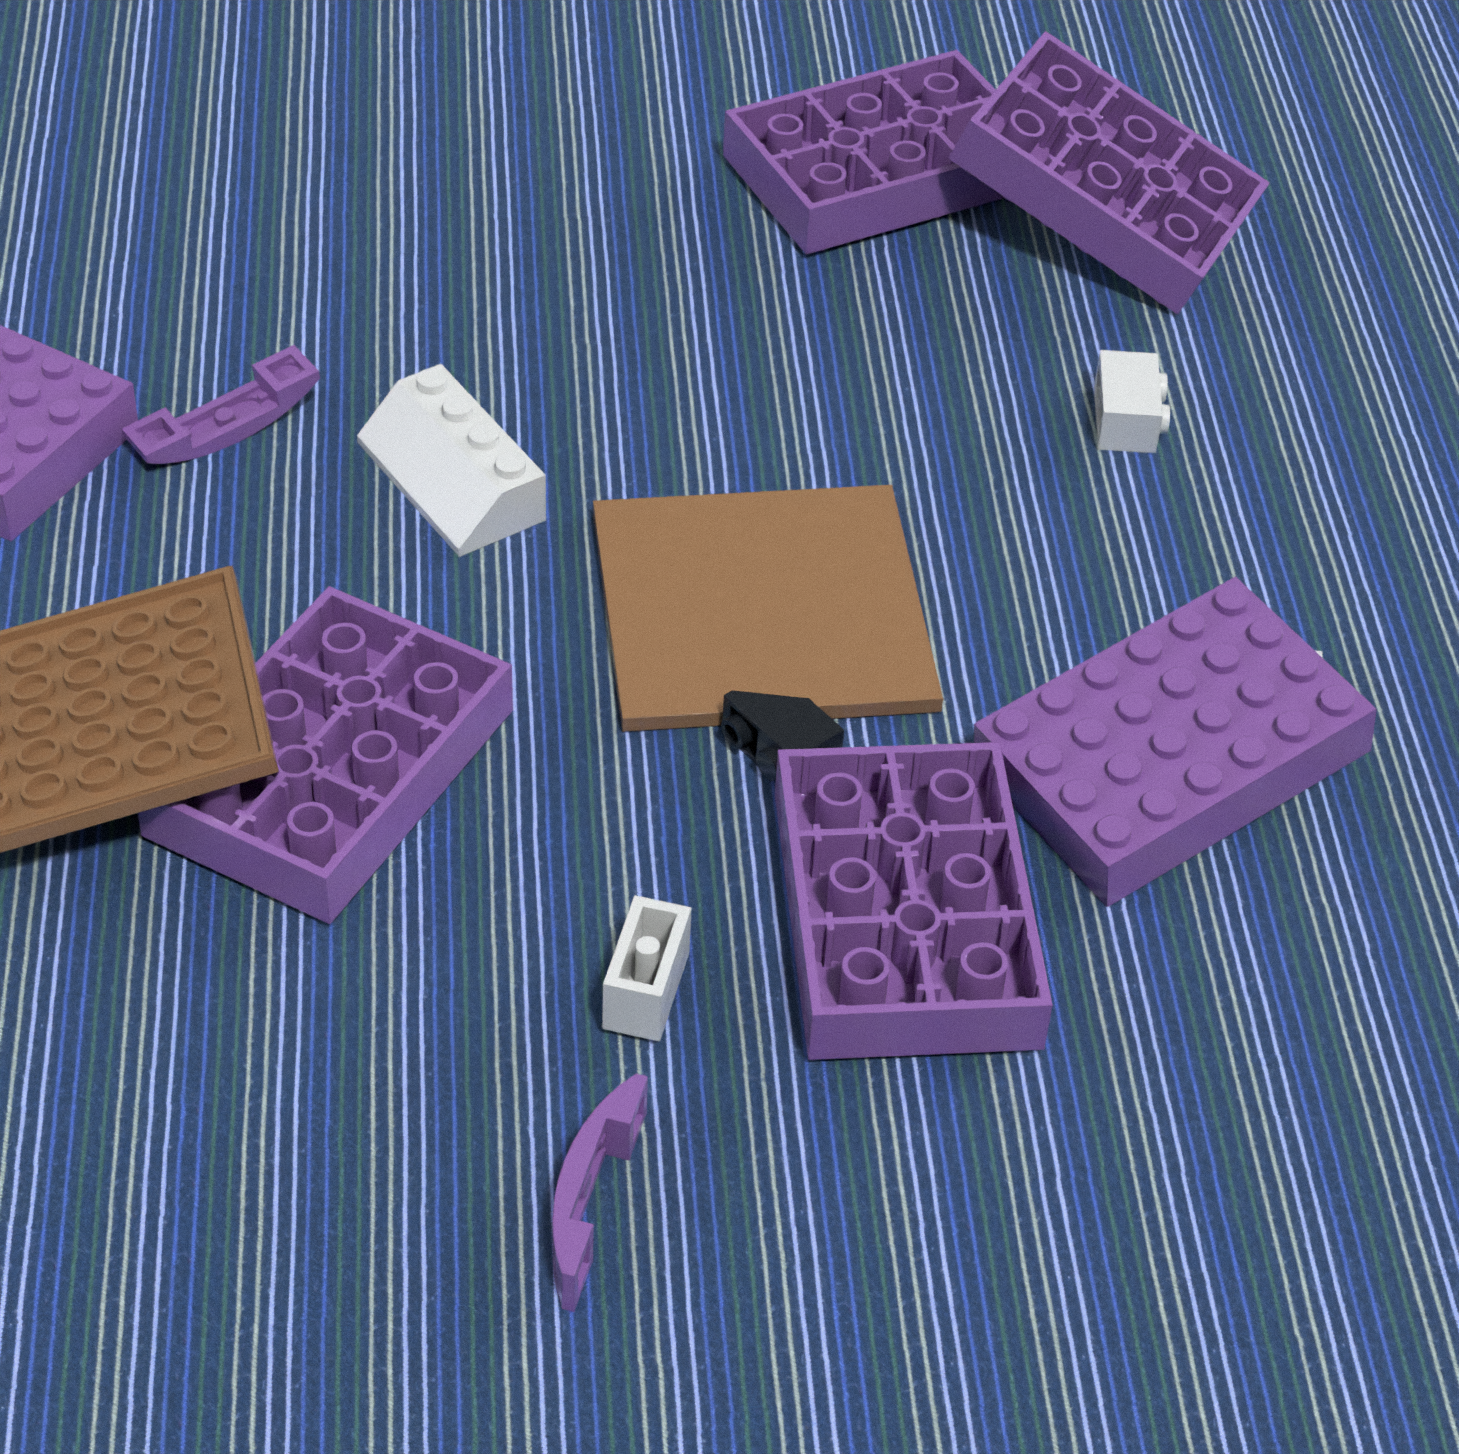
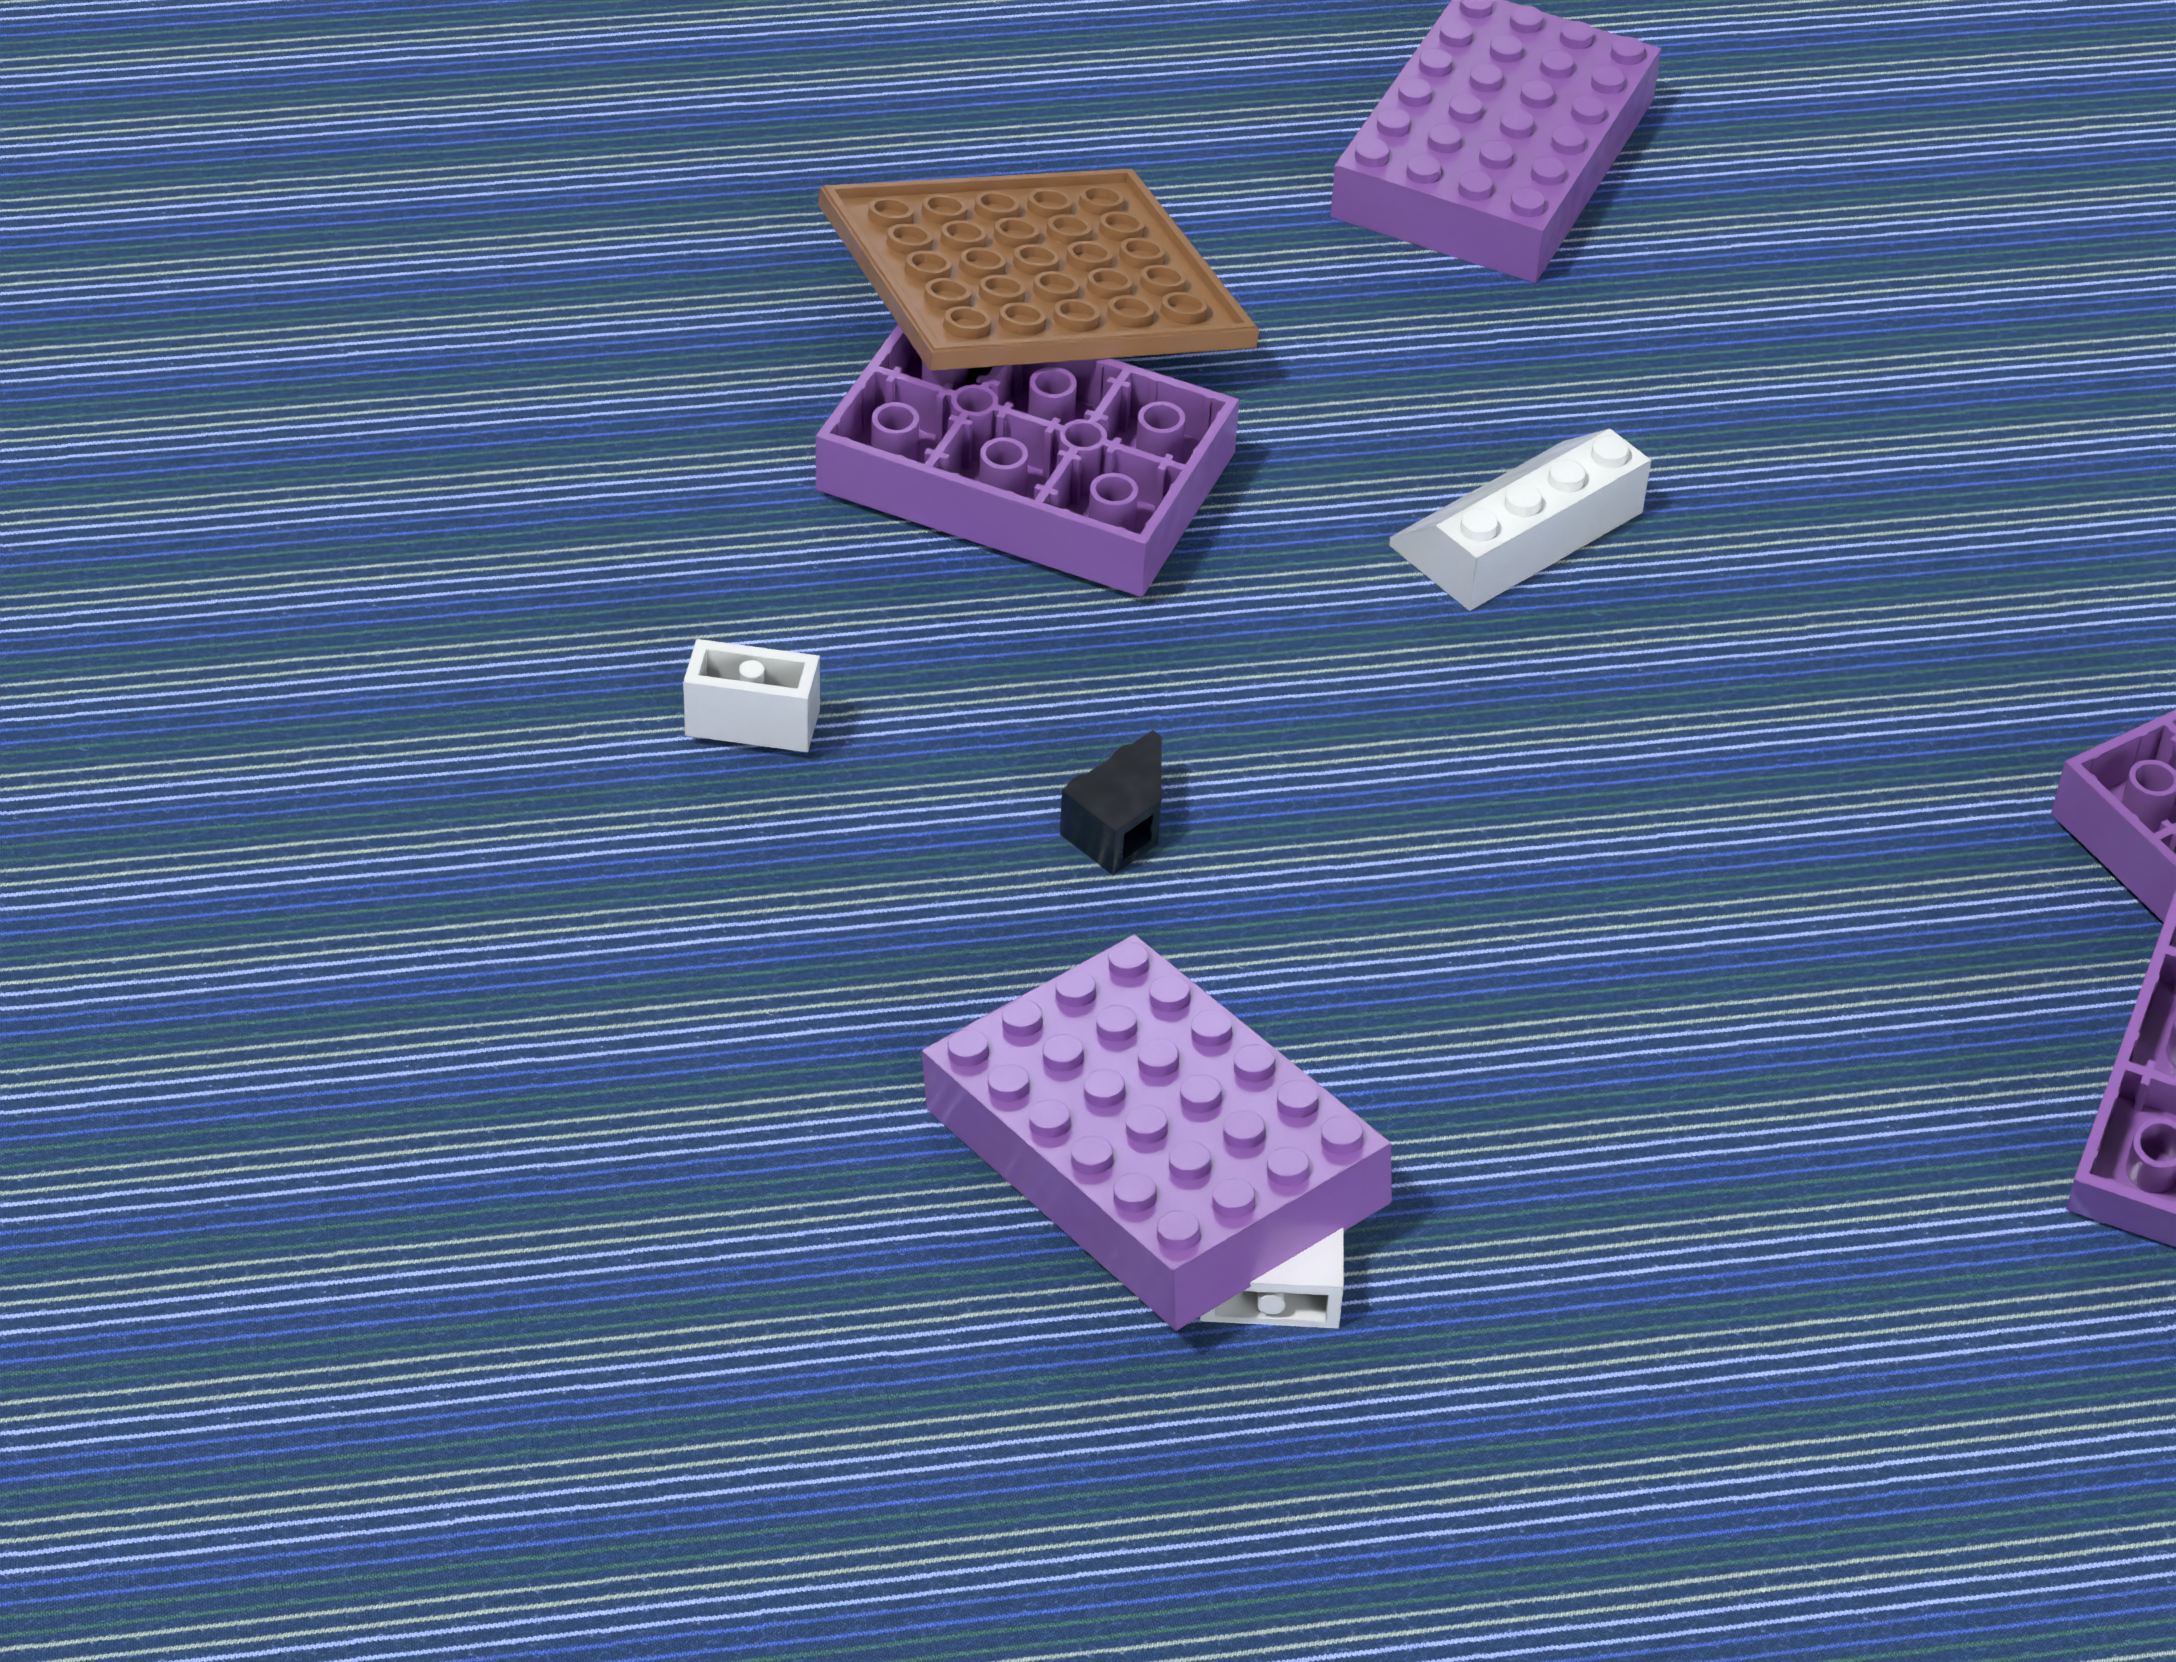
camera: 85 degrees right, 0 degrees up
medium lavender slope [122,345,320,464] -> none
medium lavender slope [553,1073,648,1312] -> none
medium nougat tile [593,485,943,732] -> none
medium lavender brick [775,742,1053,1060] -> none
white brick [1094,350,1170,453] -> none

